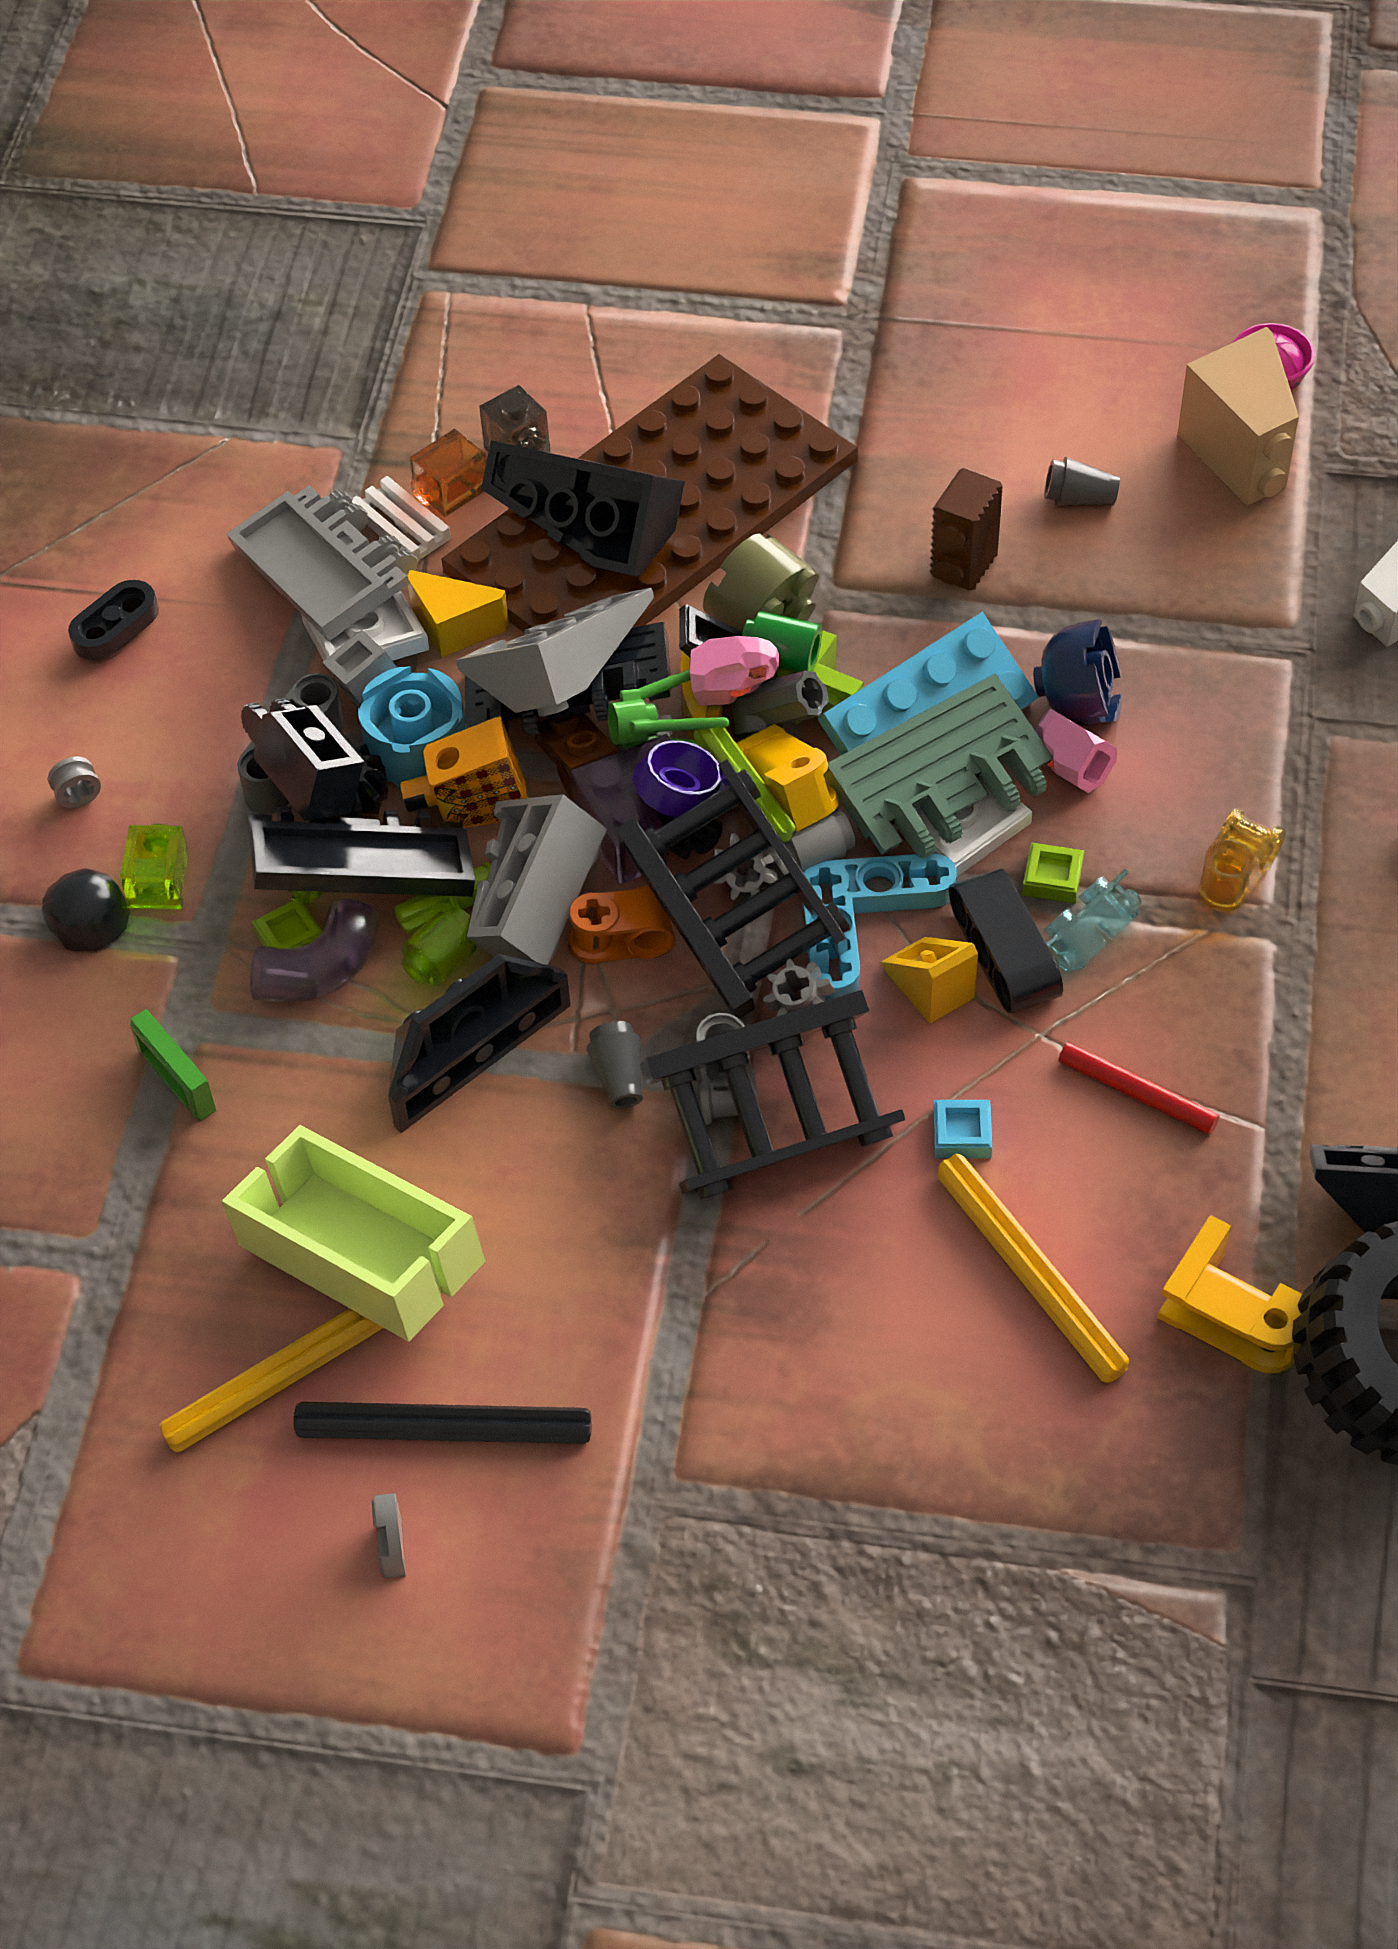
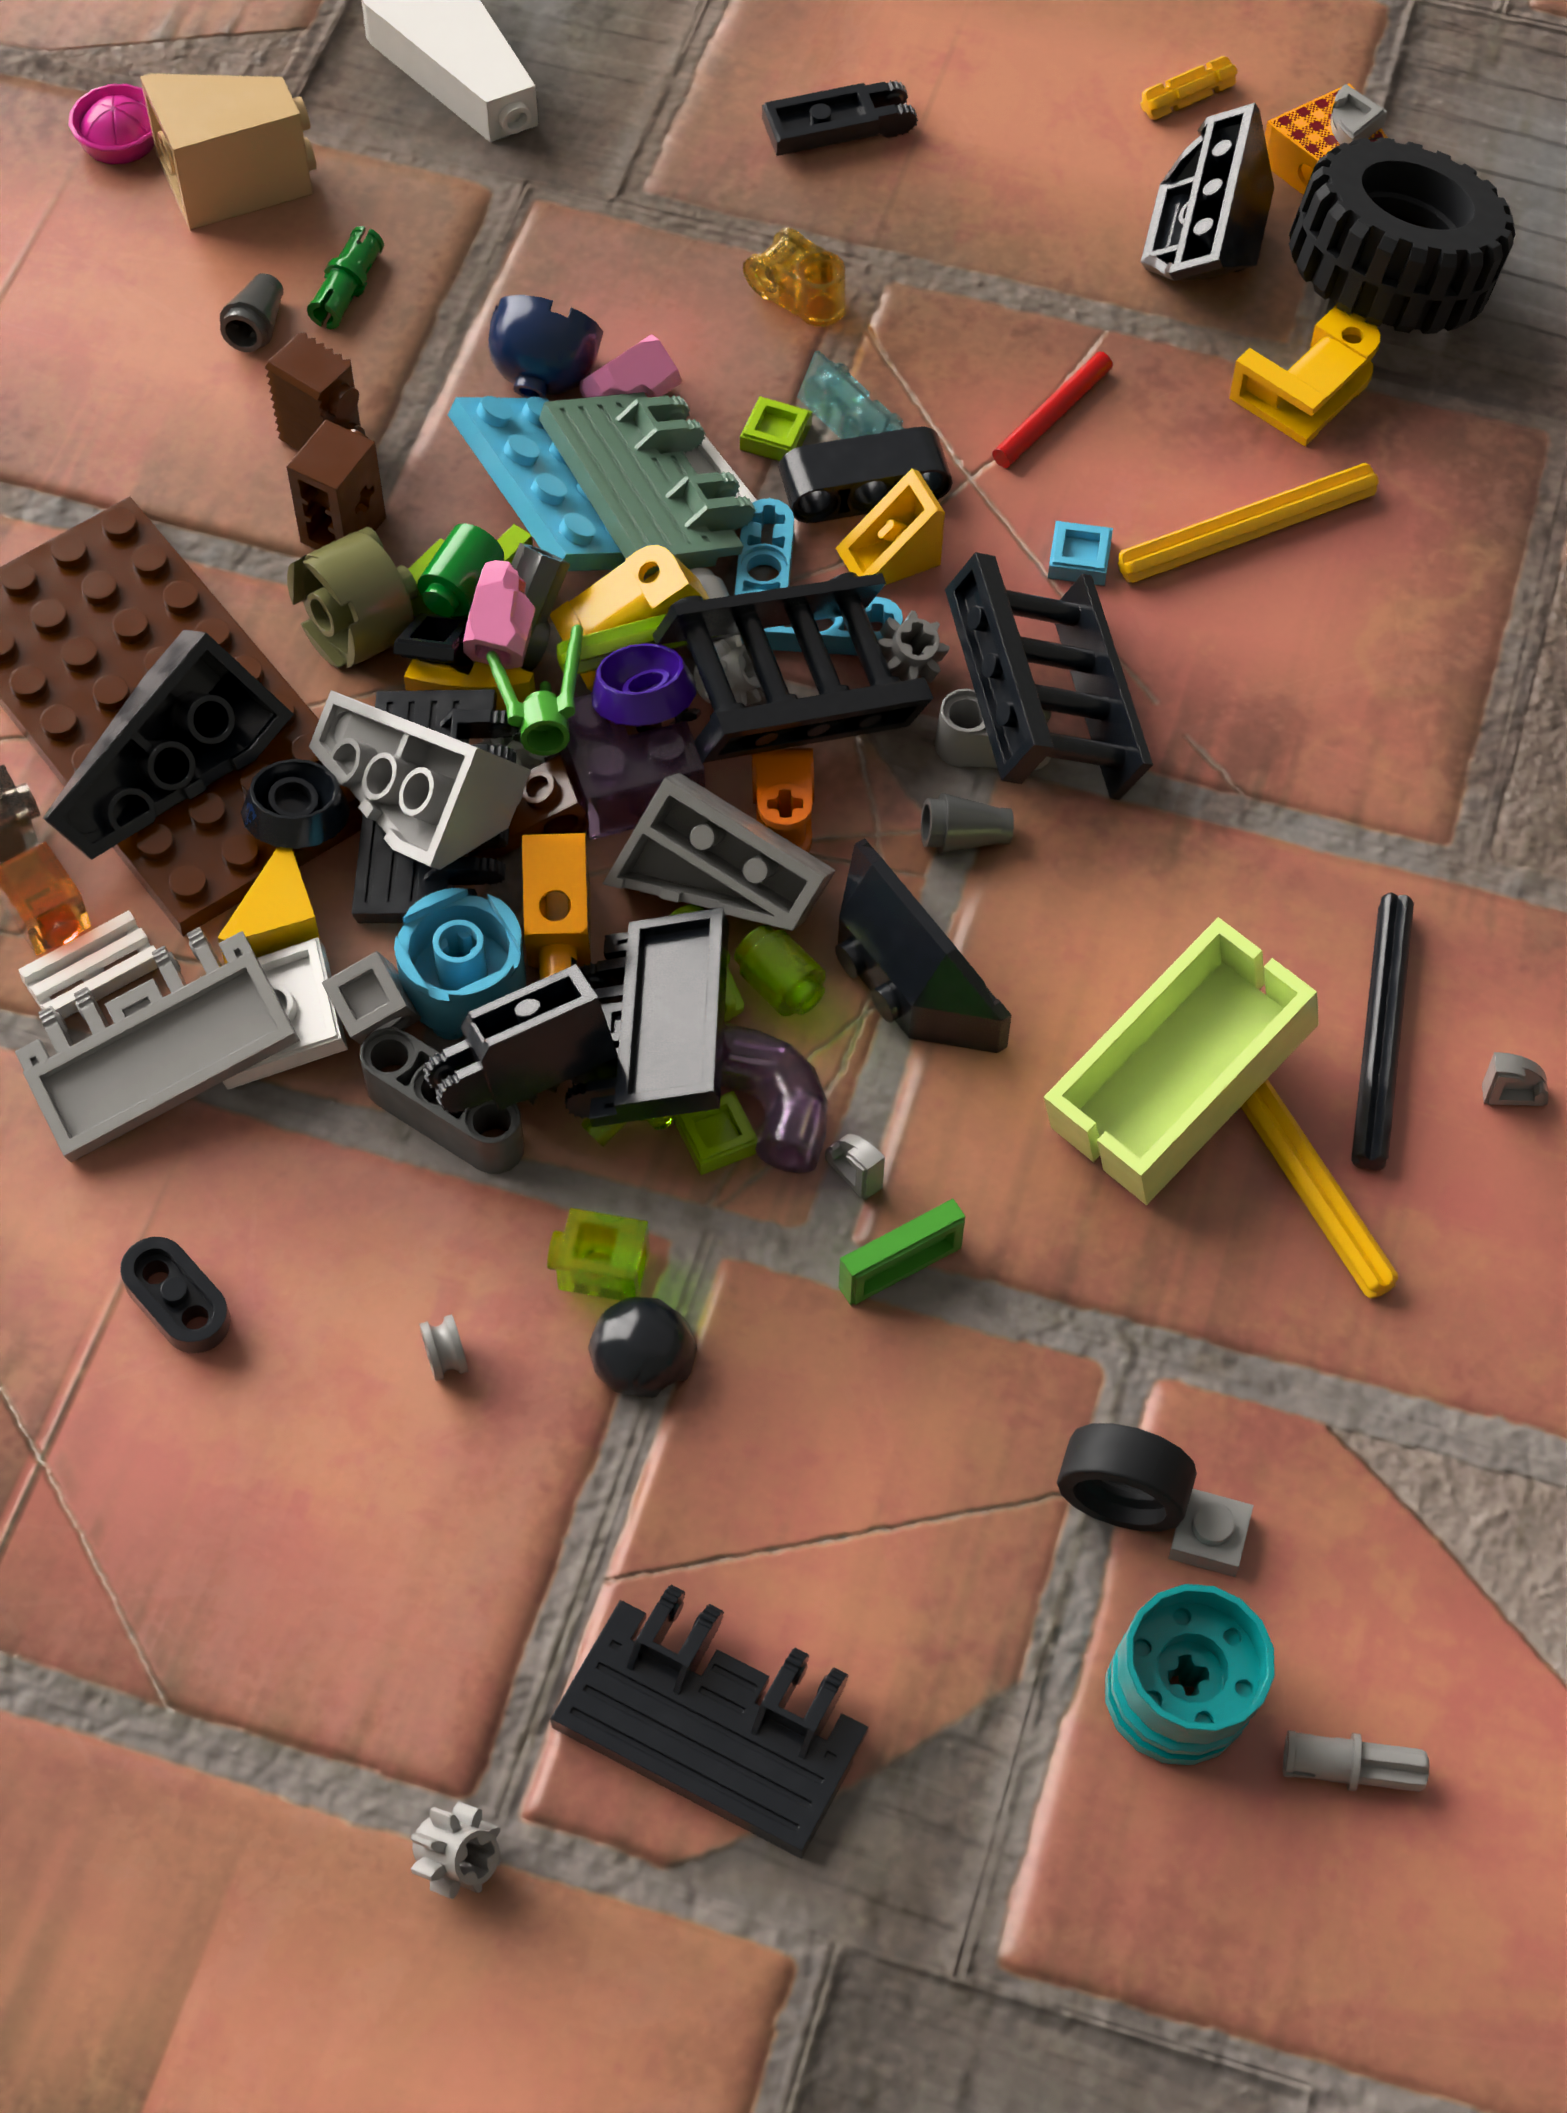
camera: 85 degrees left, 5 degrees up
none -> black hat [241,759,350,849]
none -> reddish brown brick [287,419,386,550]
none -> green pin [307,226,384,329]
none -> light grey tile [825,1134,885,1200]

